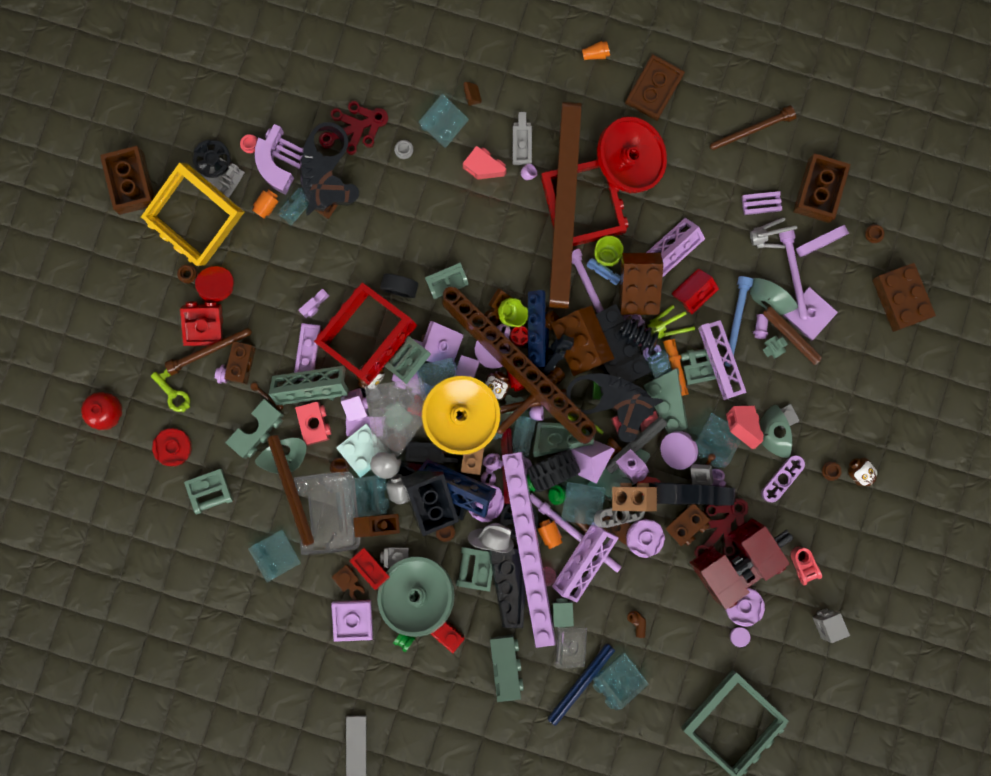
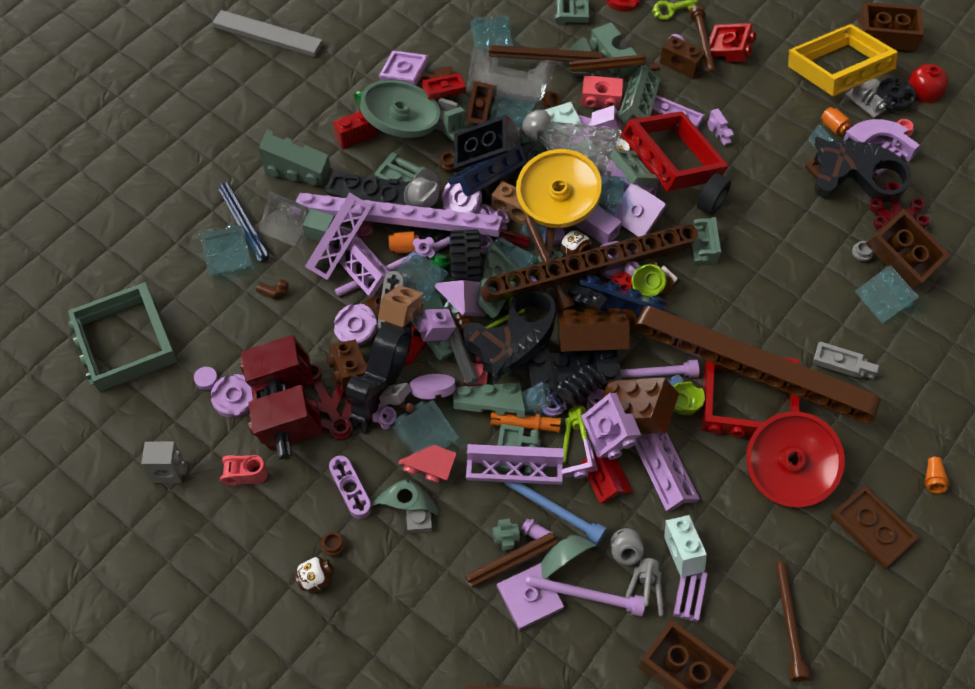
camera: 115 degrees right, 25 degrees down
reddish brown plate [177,264,197,284] -> none
red tile [195,266,234,302] -> none
reddish brown slope [463,82,482,106] -> none
coral slope [463,146,507,180] -> none
lavender hinge [521,164,537,180] -> none
lavender beam [796,225,849,258] -> none
none -> lavender fence [305,193,372,280]
none -> lavender plate [413,237,435,259]
none -> sand green bracket [443,107,465,141]
none -> lavender bracket [561,439,597,479]
none -> reddish brown axle [569,55,646,72]
none -> lavender plate [581,393,641,460]
none -> light grey head [611,528,644,565]
none -> light aqua brick [664,515,707,577]
none -> reddish brown brick [865,209,950,290]
none -> red cylinder [907,64,948,103]

